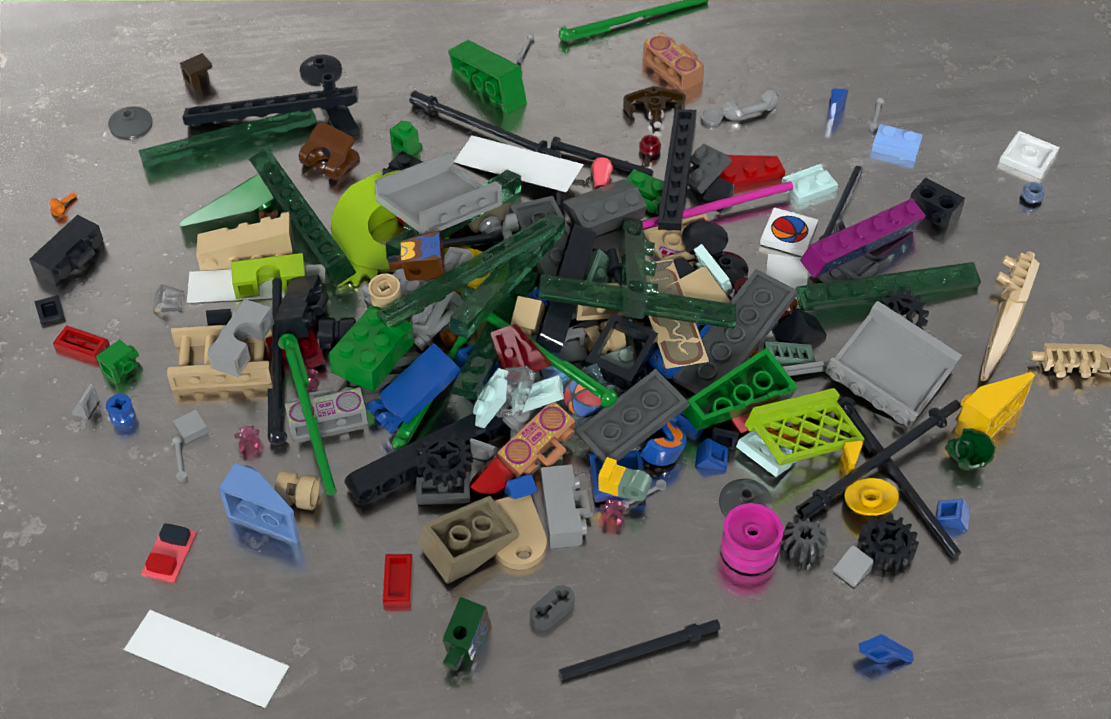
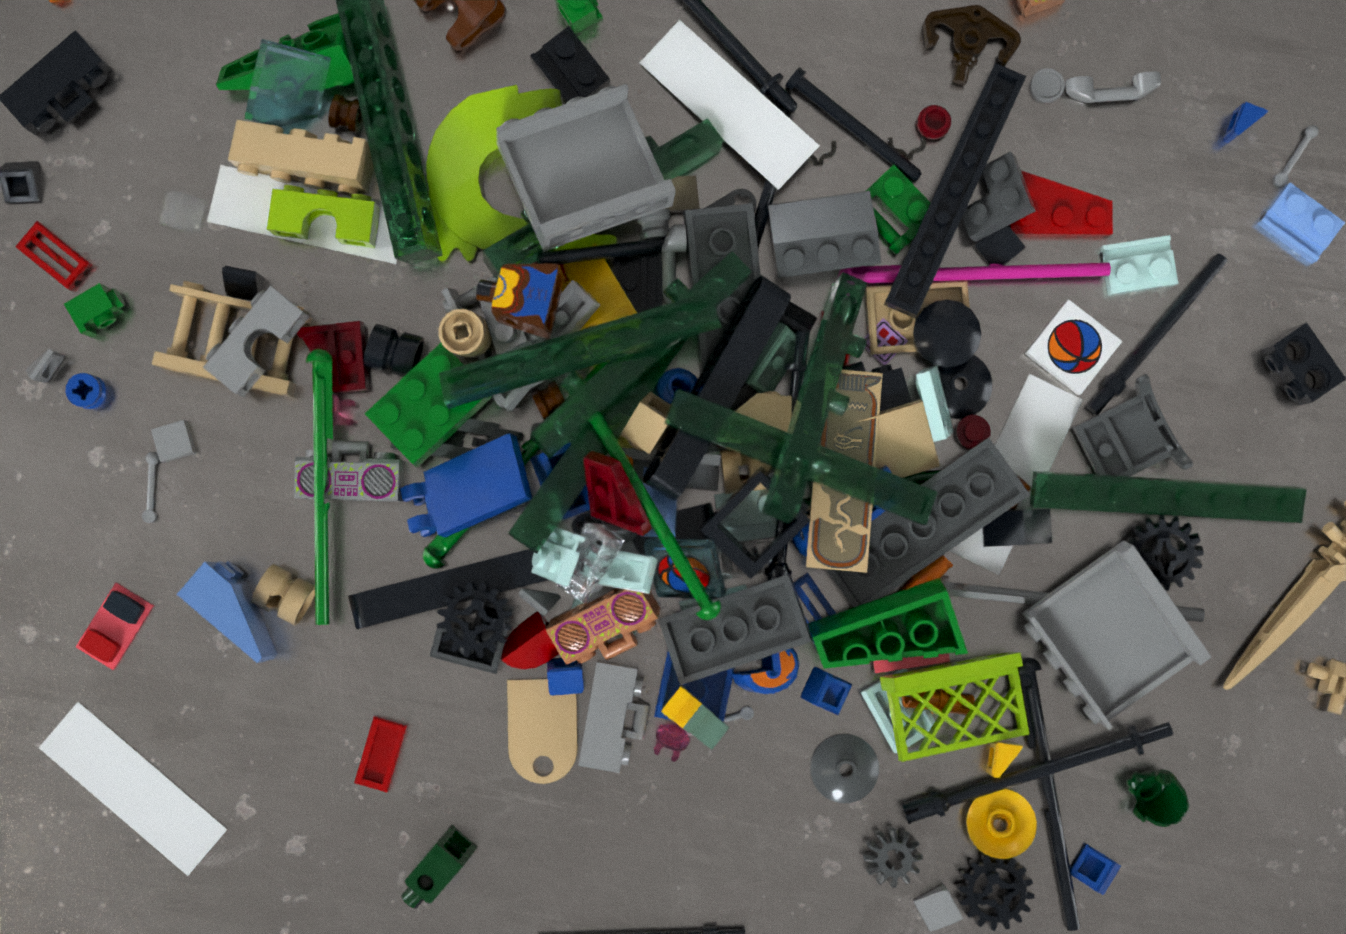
camera: 15 degrees right, 35 degrees up
clear pink plate [234,425,261,452] -> none
black bar [267,278,287,446] -> none
black piece [274,274,329,338] -> none
dark tan slope [418,496,520,584] -> none
dark grey beam [530,585,575,631] -> none
coral cone [591,158,613,190] -> none
black slope [712,427,740,451] -> none
dark pink wheel [720,503,783,574] -> none
sand green slope [763,342,816,367] -> none
magenta brick [800,198,926,279] -> none
yellow slope [954,372,1035,438] -> none
none -> clear light blue slope [244,39,331,127]

